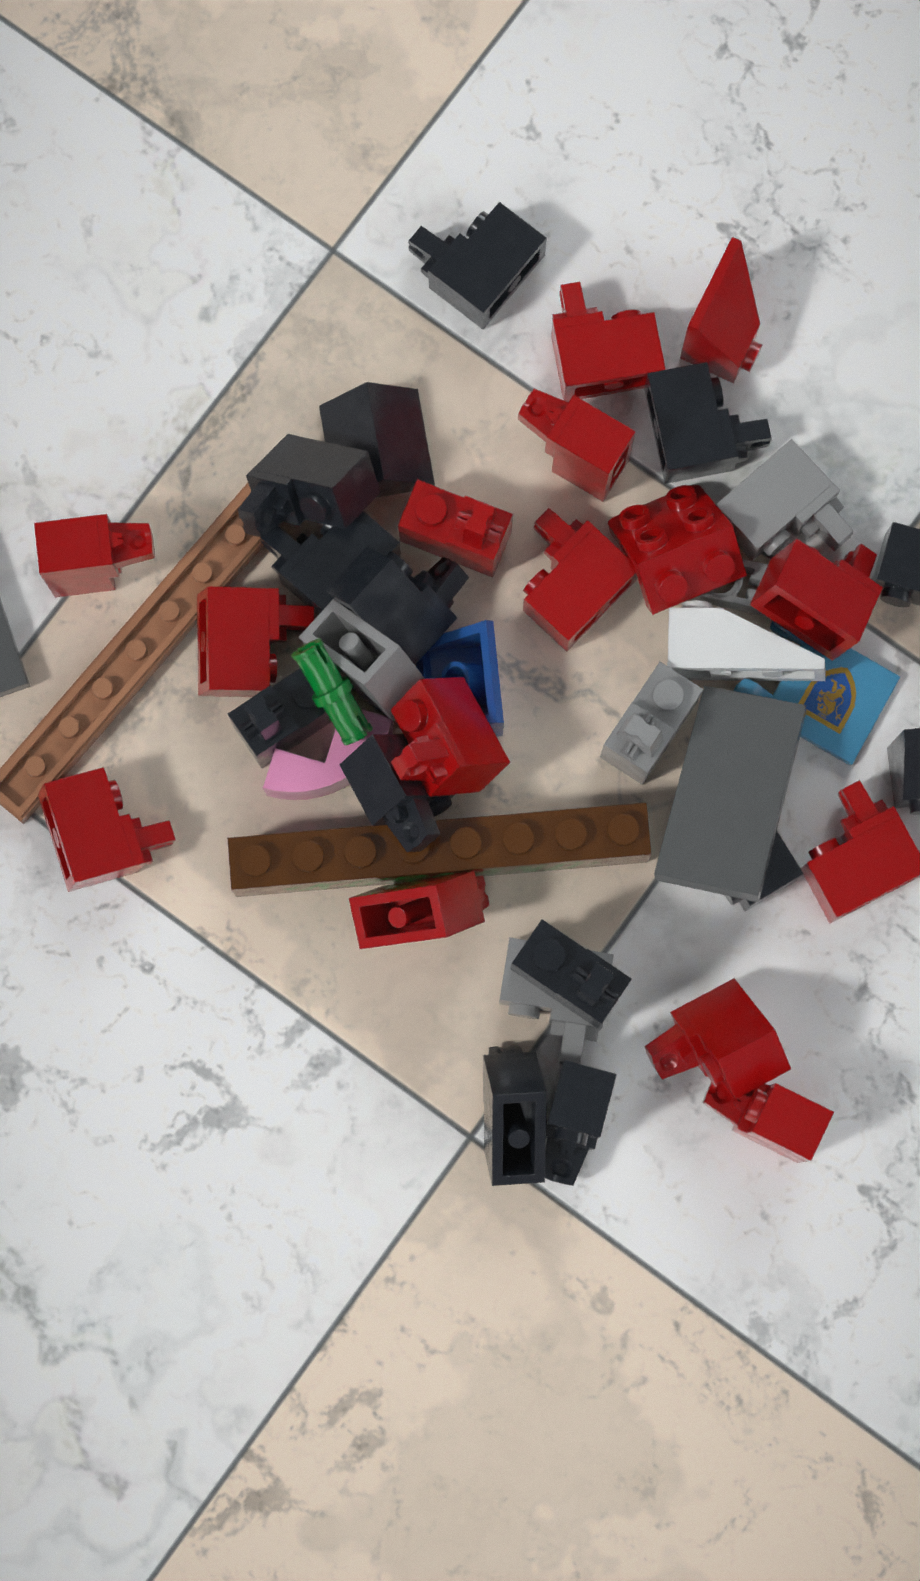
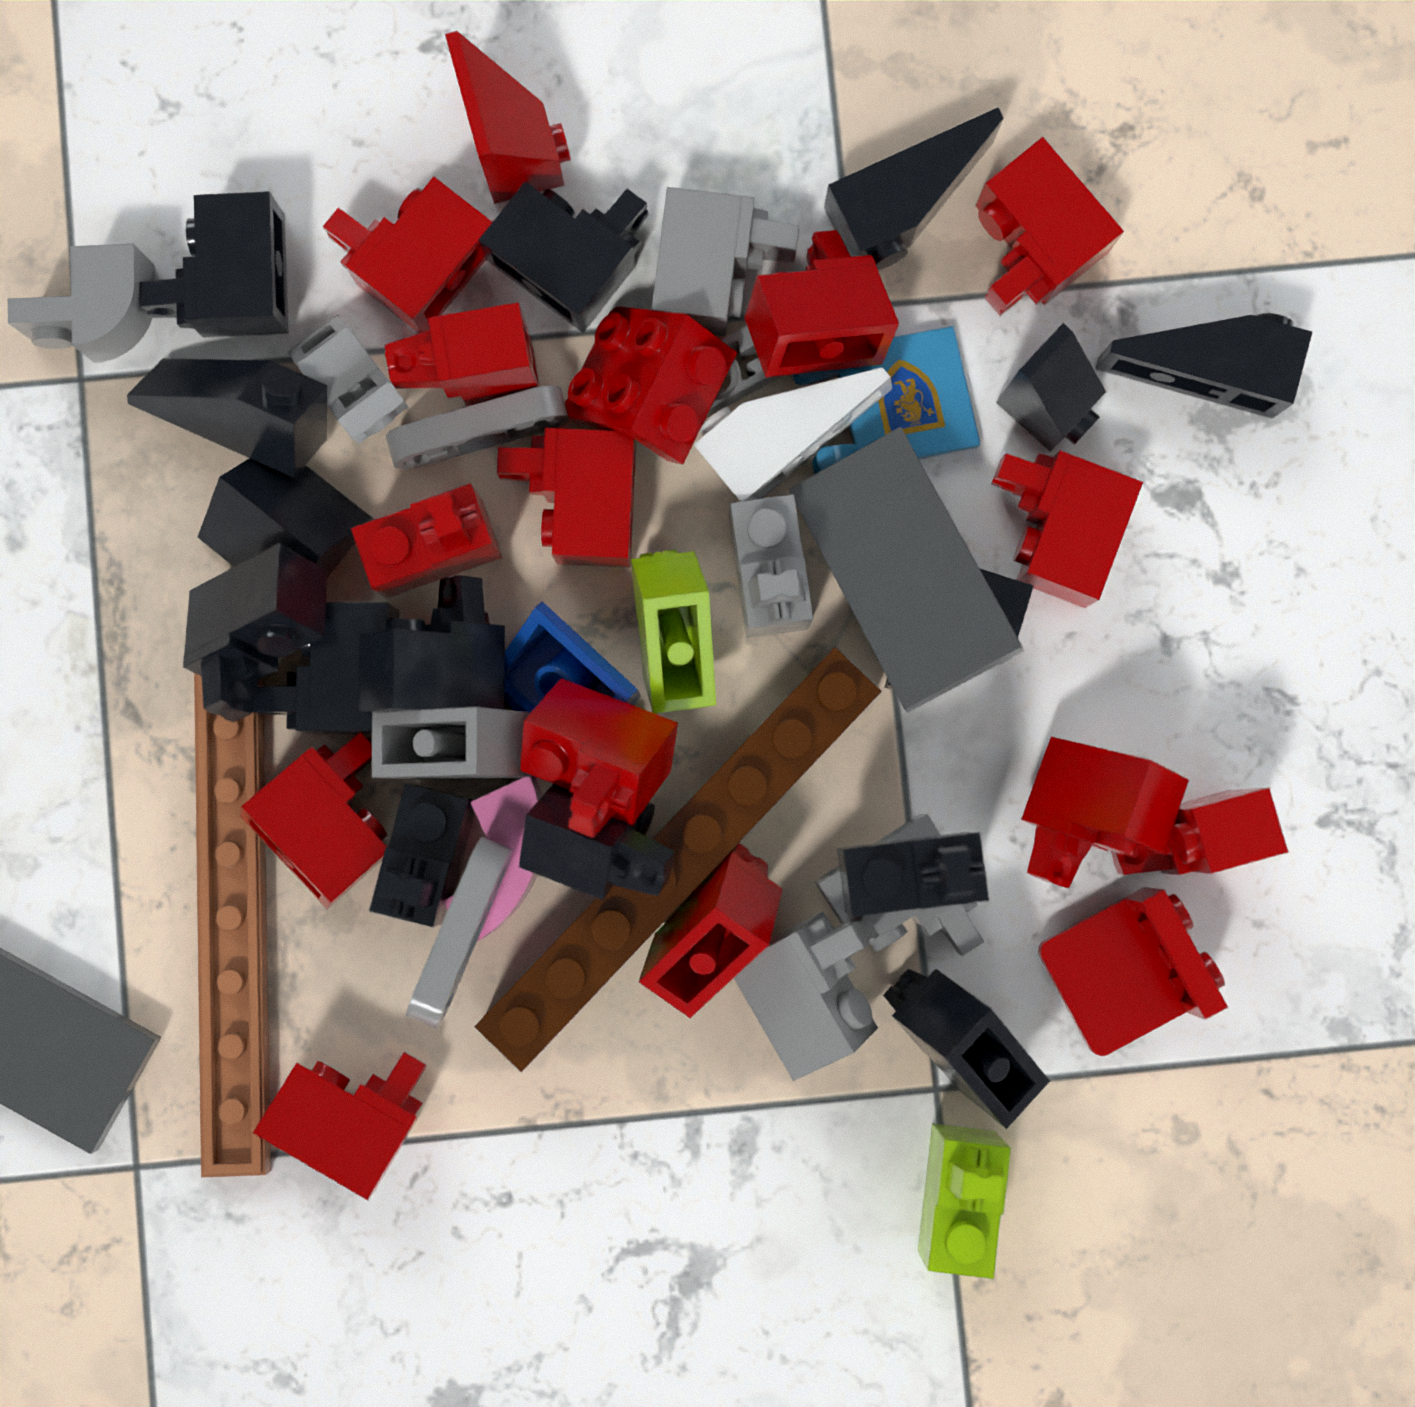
camera: 45 degrees left, 5 degrees up
red hinge [34,514,155,598] -> none
green pin [291,638,373,745] -> none
black hinge [545,1060,617,1186] -> none
none -> light grey brick [8,243,154,363]
none -> black slope [127,358,327,478]
none -> light grey brick [288,315,408,444]
none -> light grey beam [386,385,569,469]
none -> light grey beam [406,837,513,1029]
none -> lime hinge [631,550,716,714]
none -> light grey hinge [734,911,879,1081]
none -> lime hinge [918,1123,1011,1279]
none -> red bracket [1038,887,1228,1056]

